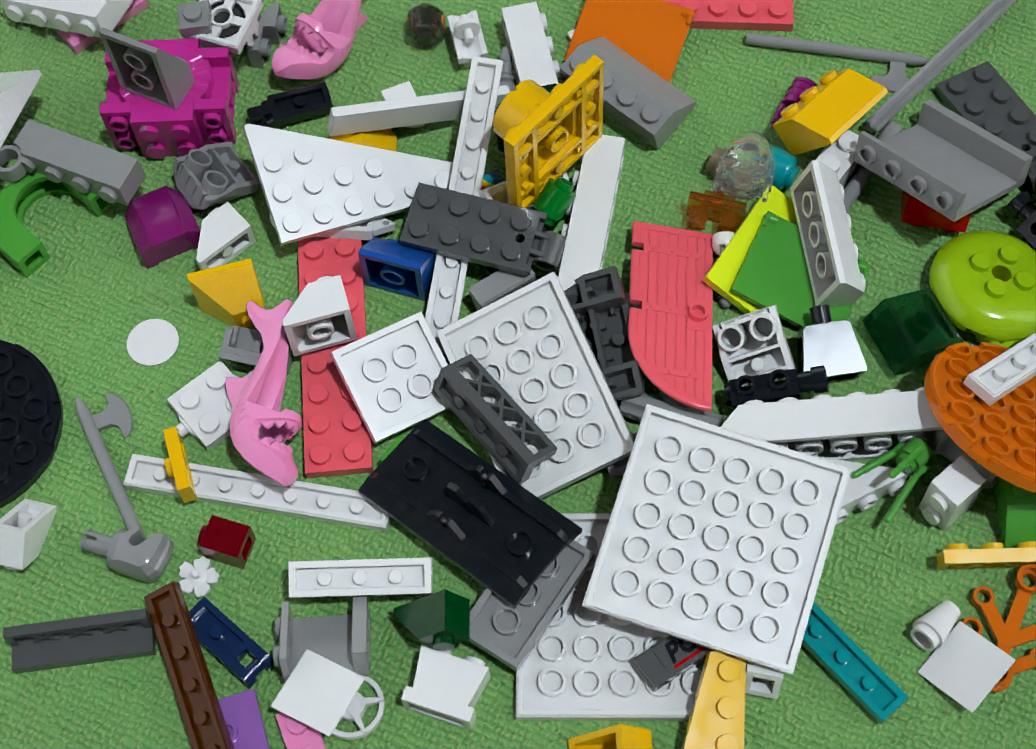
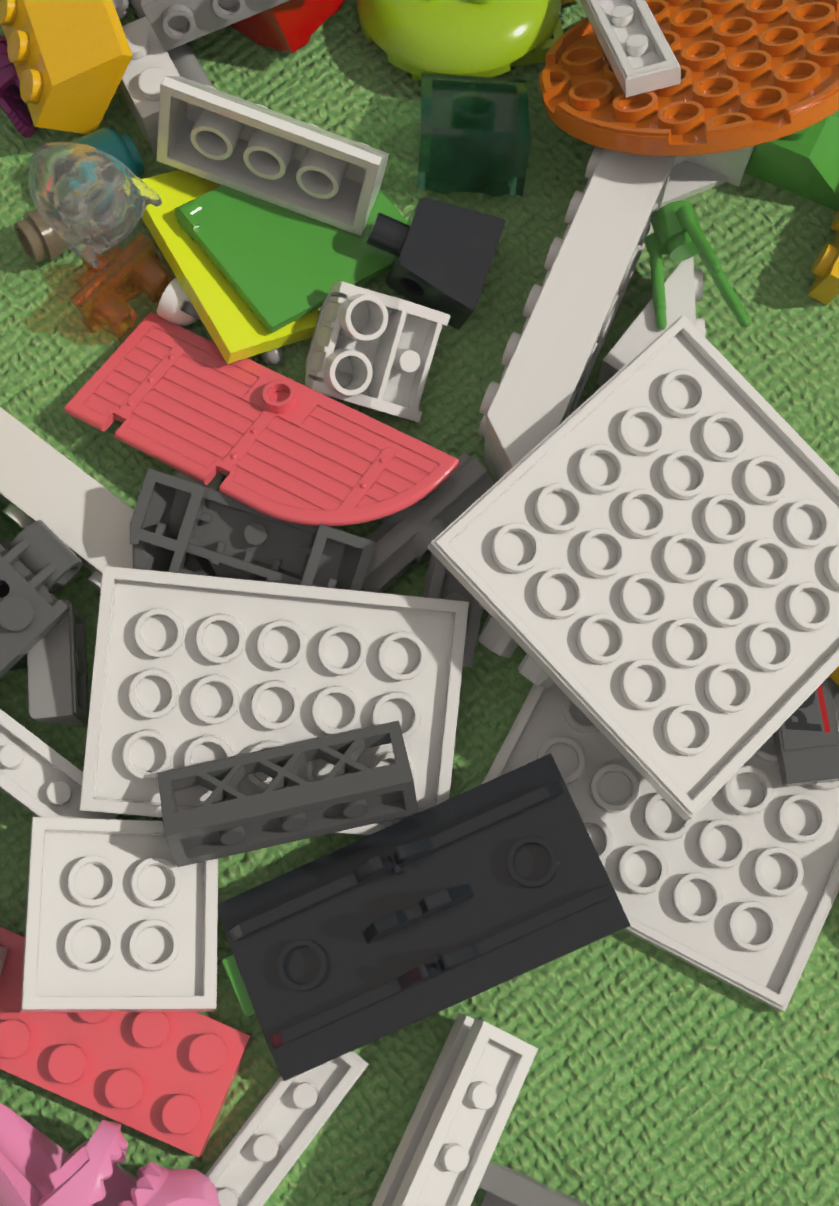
camera: 65 degrees left, 10 degrees up
dark green slope [393,589,470,651] -> none
white hips [401,645,491,731] -> none
light grey plate [468,540,595,672] -> none
black brick [724,365,829,410] -> none
white brick [918,456,987,532] -> none

